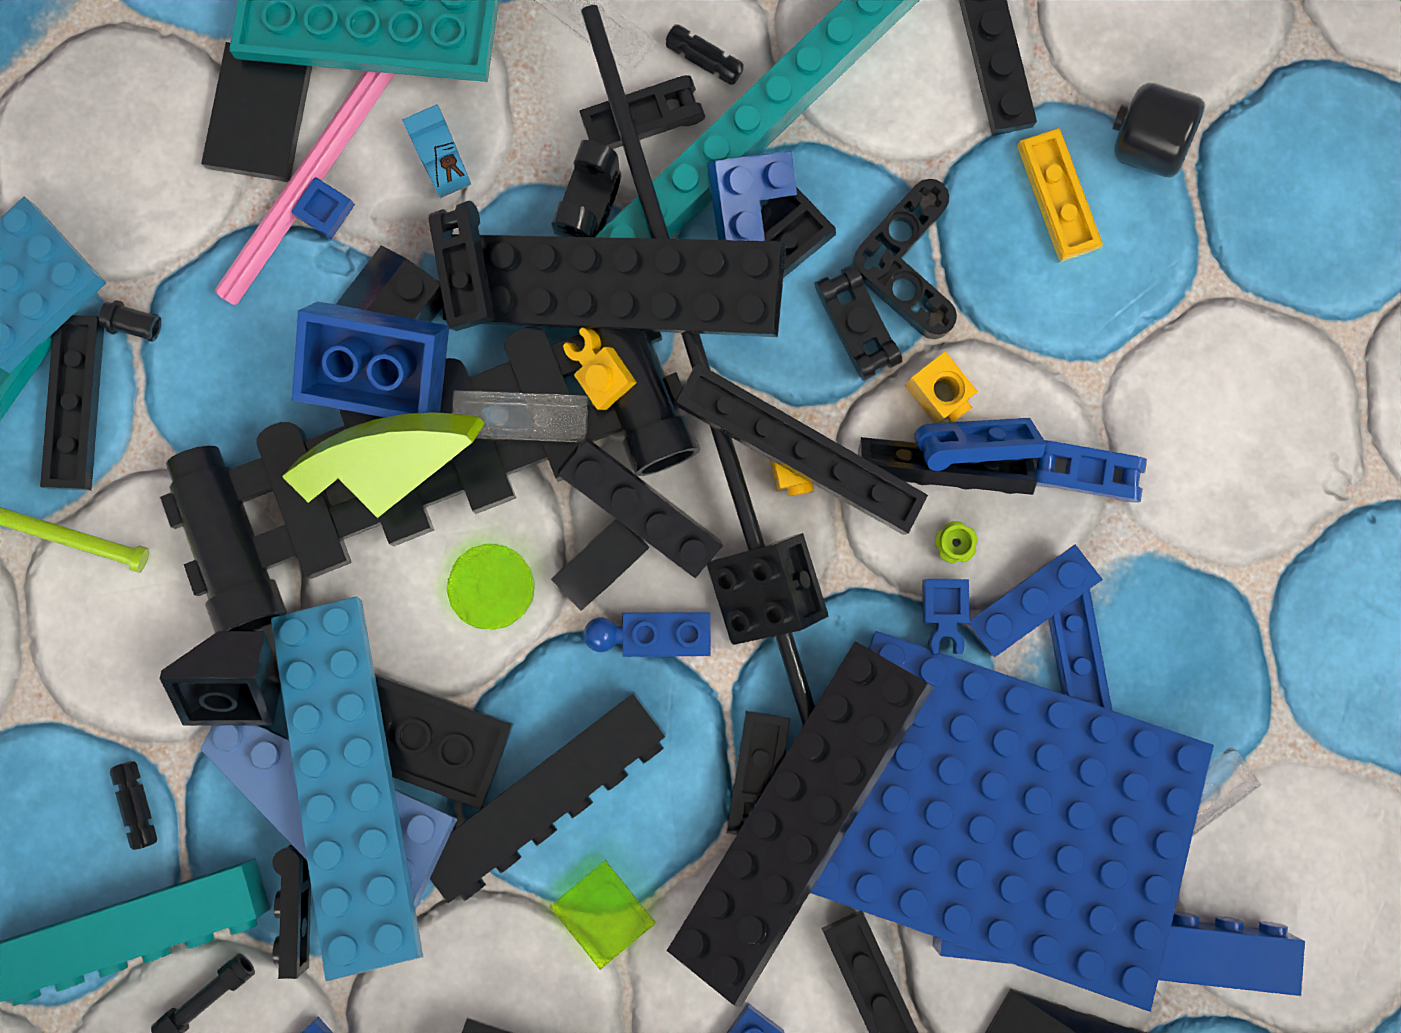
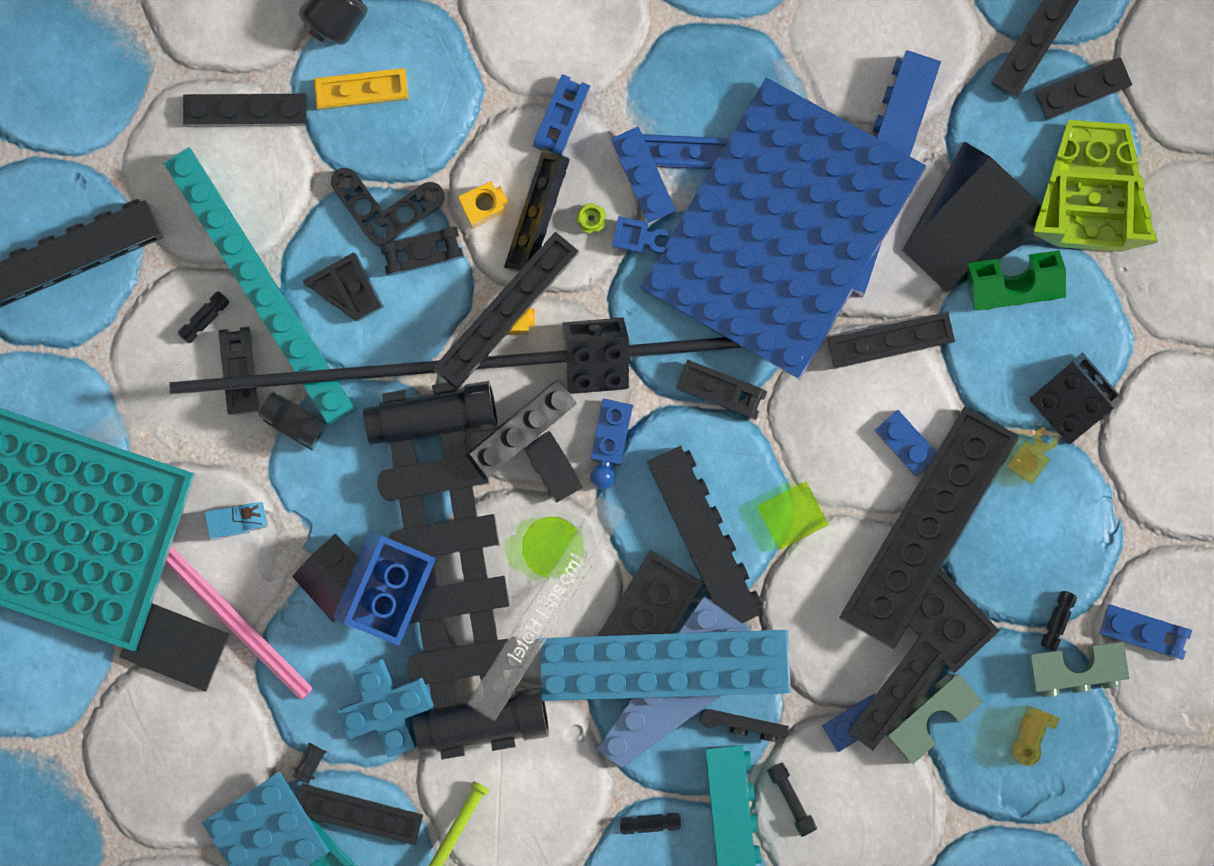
camera: 70 degrees left, 0 degrees up
black slope [159,629,281,726] -> none
slope [282,412,485,518] -> none
blue plate [291,177,355,240] -> none
black plate [428,200,495,331] -> none
black plate [443,234,786,337] -> none
clear tile [452,390,589,442] -> none
yellow plate [563,327,637,410] -> none
black plate [667,641,934,1006] -> none
plate [707,151,797,241] -> none
blue plate [914,418,1046,471] -> none
none -> dark azure plate [337,659,434,758]
none -> clear tile [467,496,626,721]

